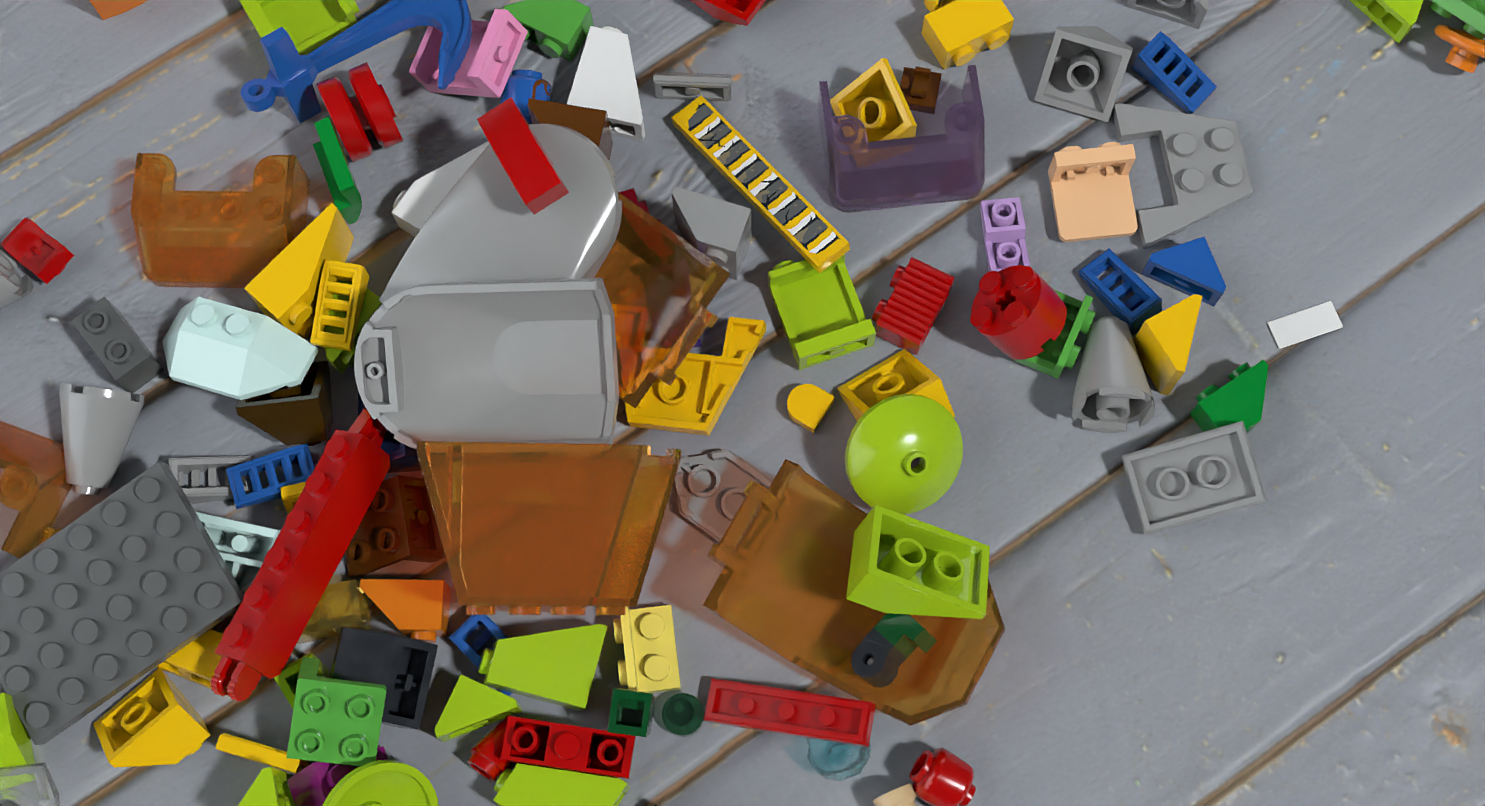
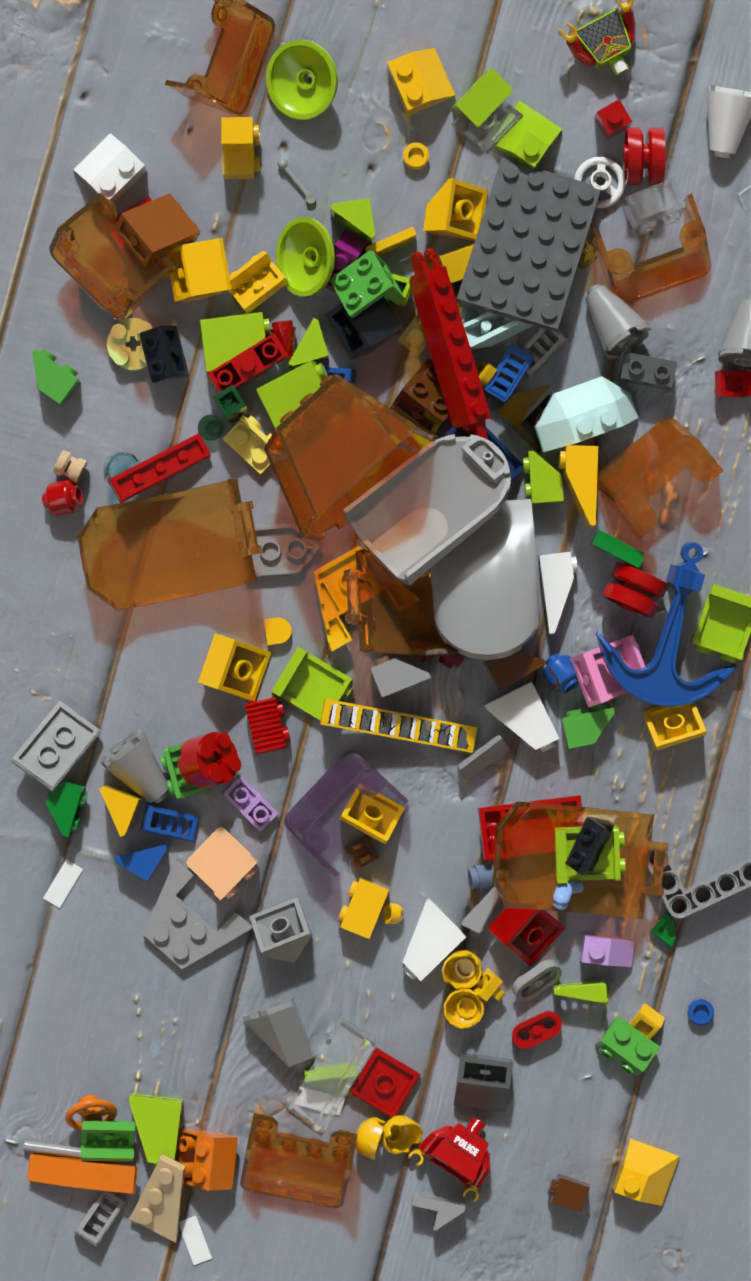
camera: 140 degrees right, 15 degrees up
yellow slope [310,260,369,351] -> none
orange slope [360,579,451,643] -> none
red slope [477,97,570,215] -> none
lime dish [845,394,963,515] -> none
lime slope [846,504,990,619] -> none
leg [851,613,937,688] -> none
blue slope [1132,31,1217,114] -> none

